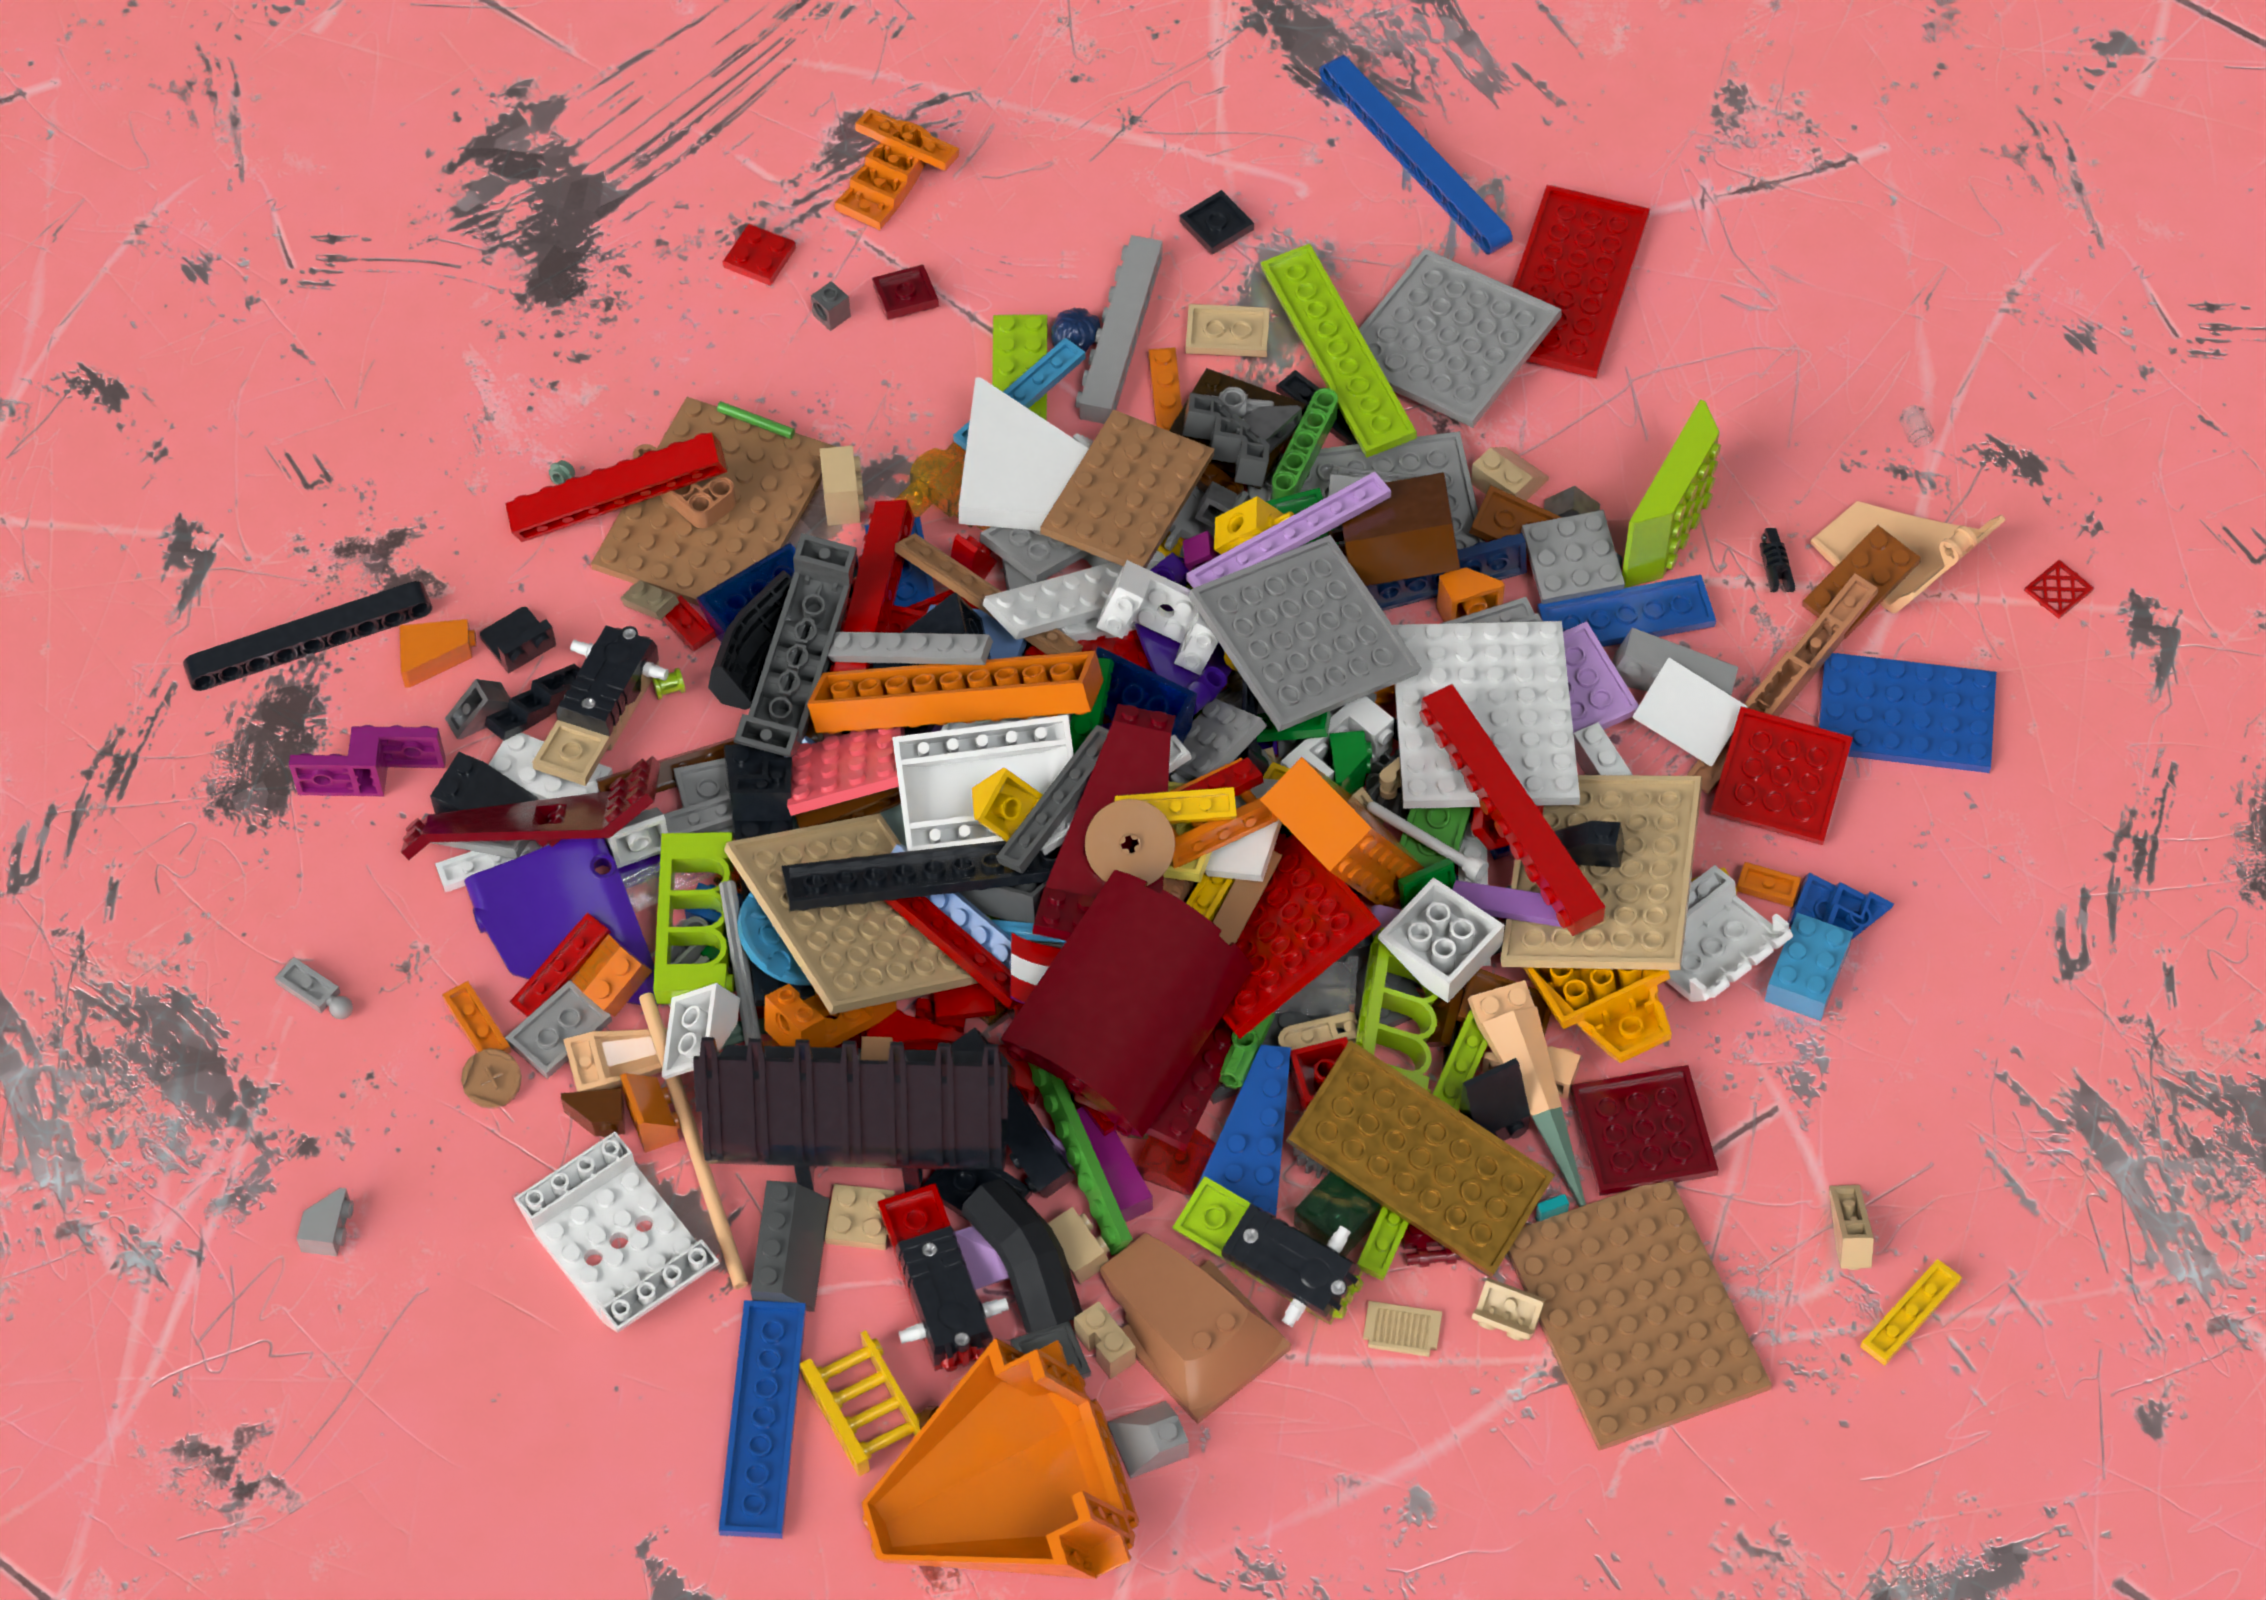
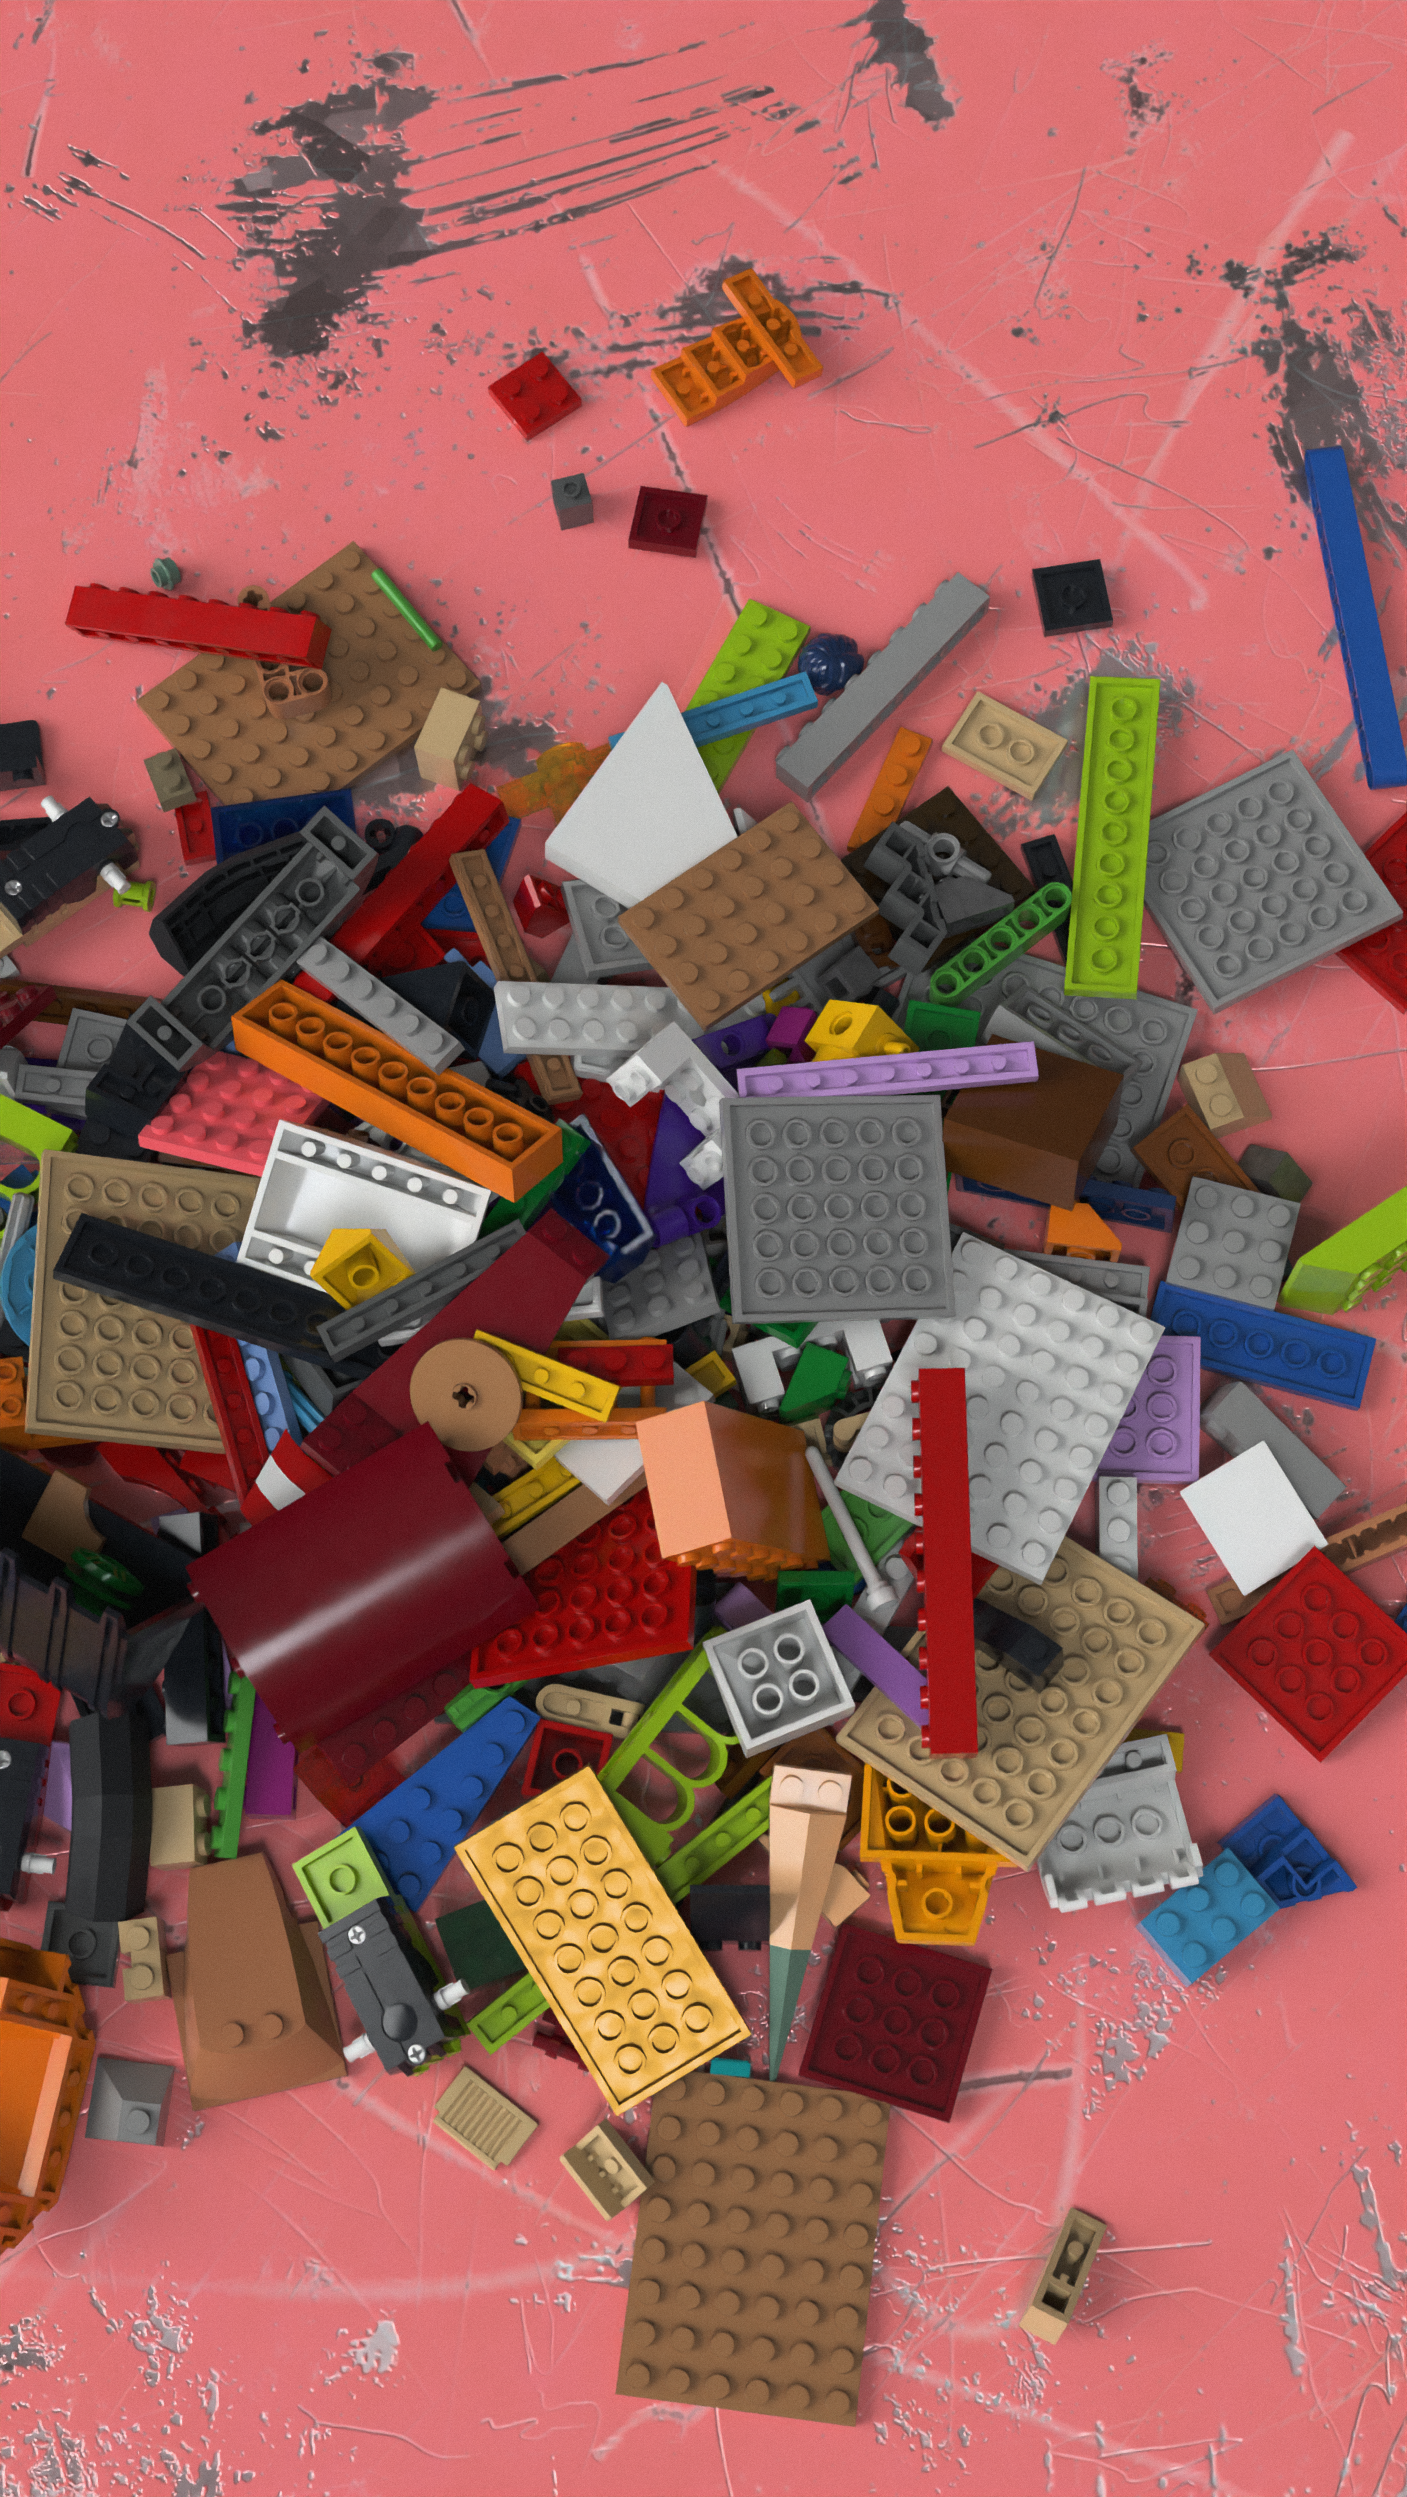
camera: 30 degrees right, 15 degrees up
orange plate [1736,862,1801,907] -> none
yellow plate [1860,1259,1962,1366] -> none

